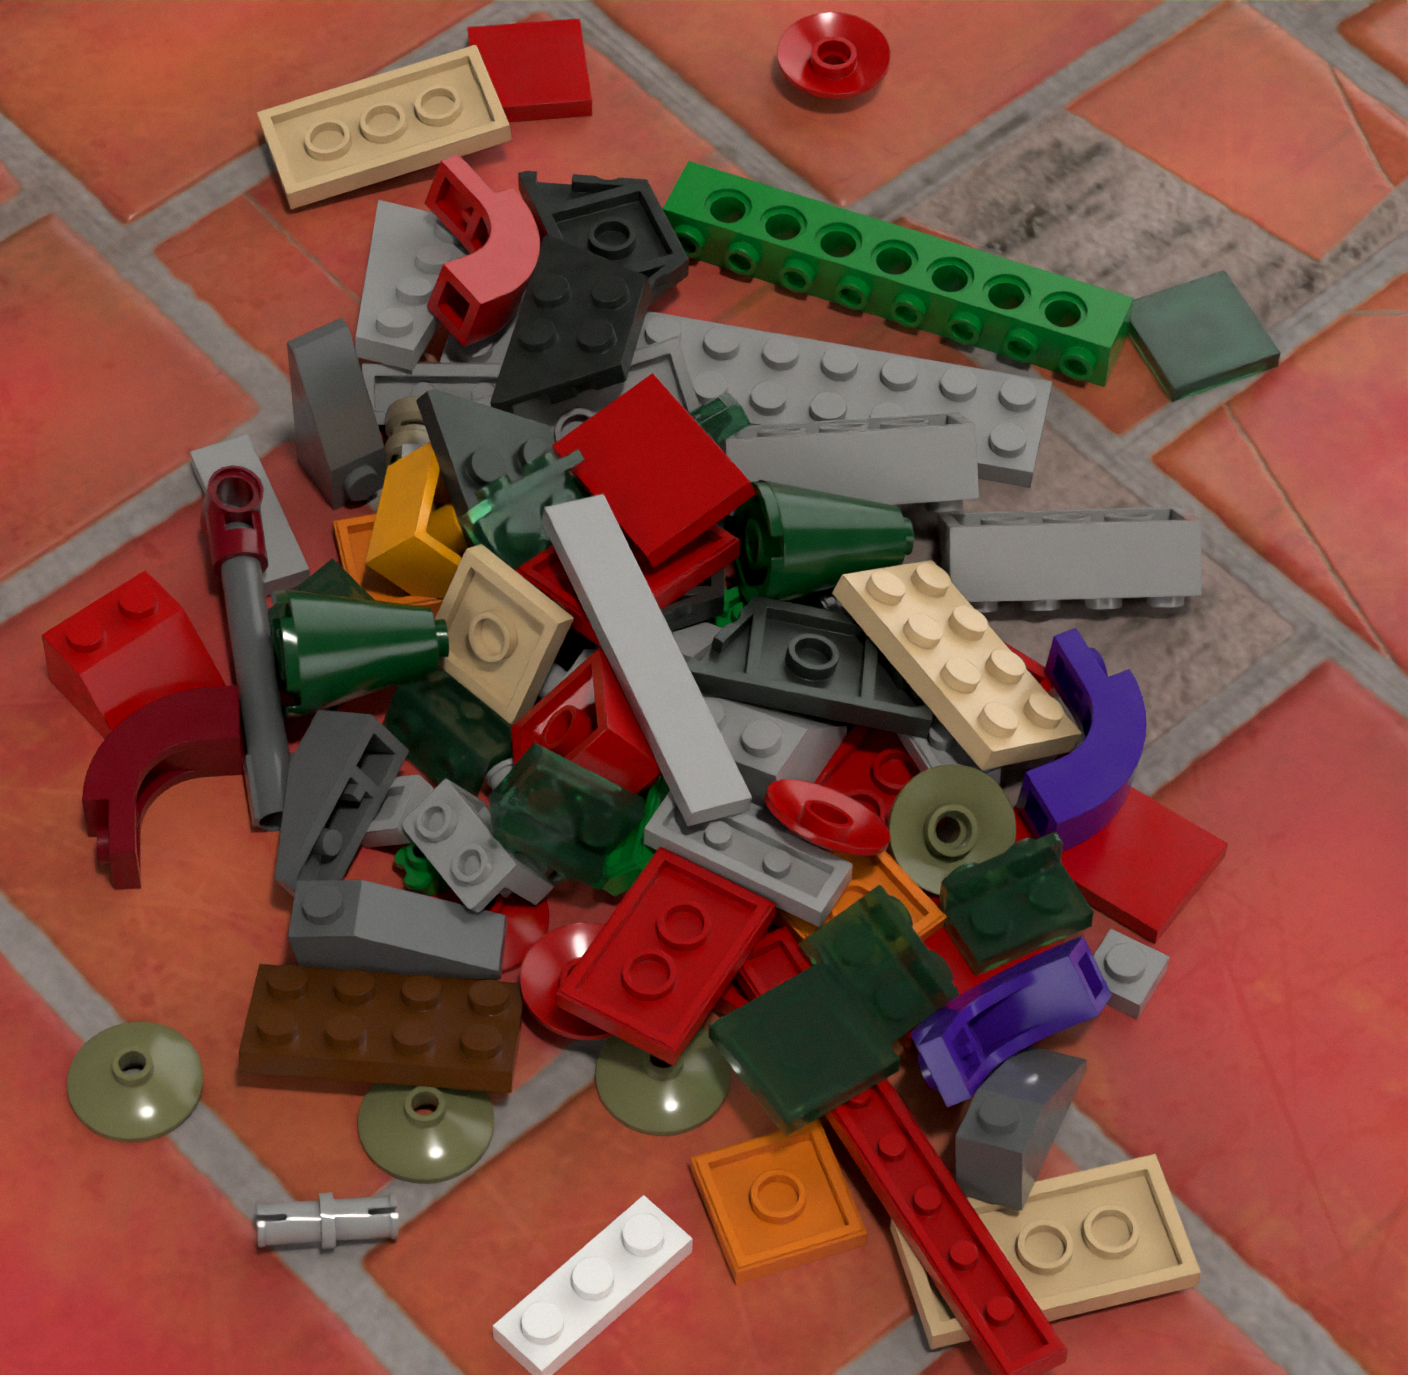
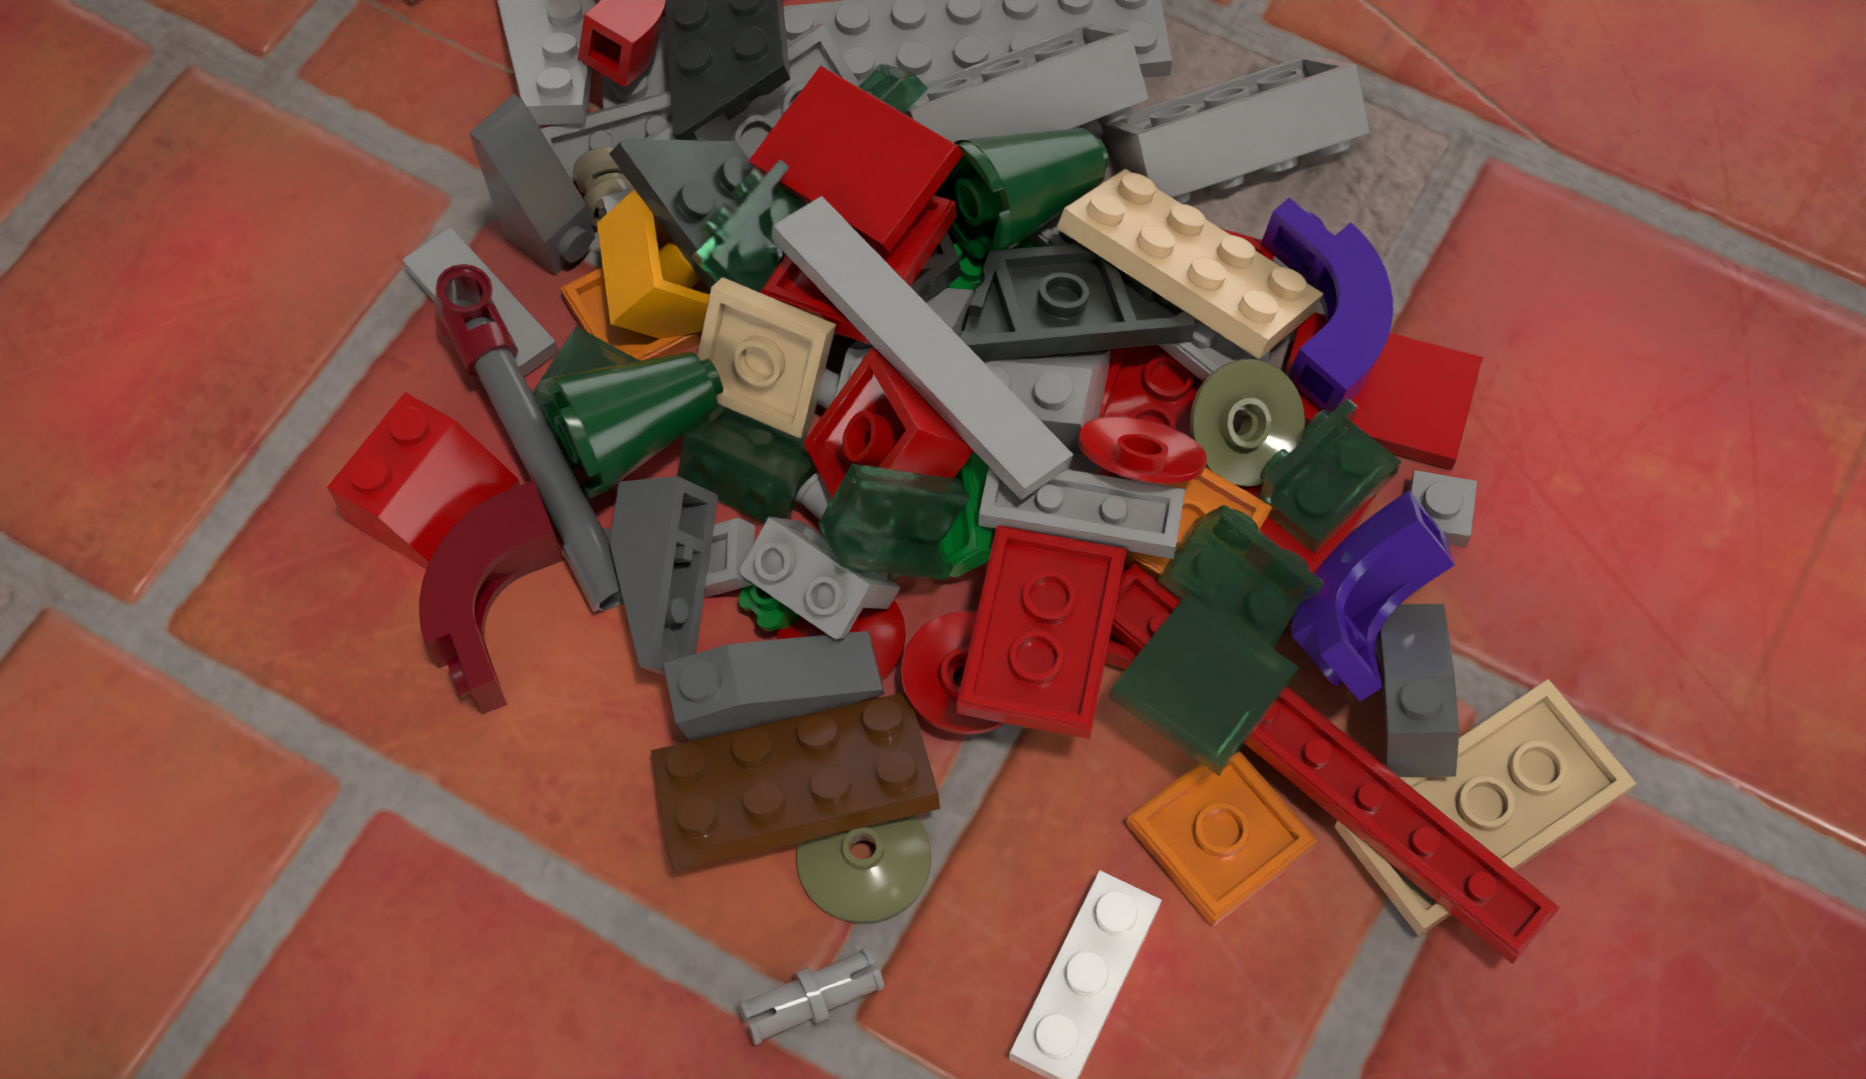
camera: 15 degrees left, 10 degrees up
olive dish [67,1022,204,1143] -> none
olive dish [595,1026,730,1136] -> none

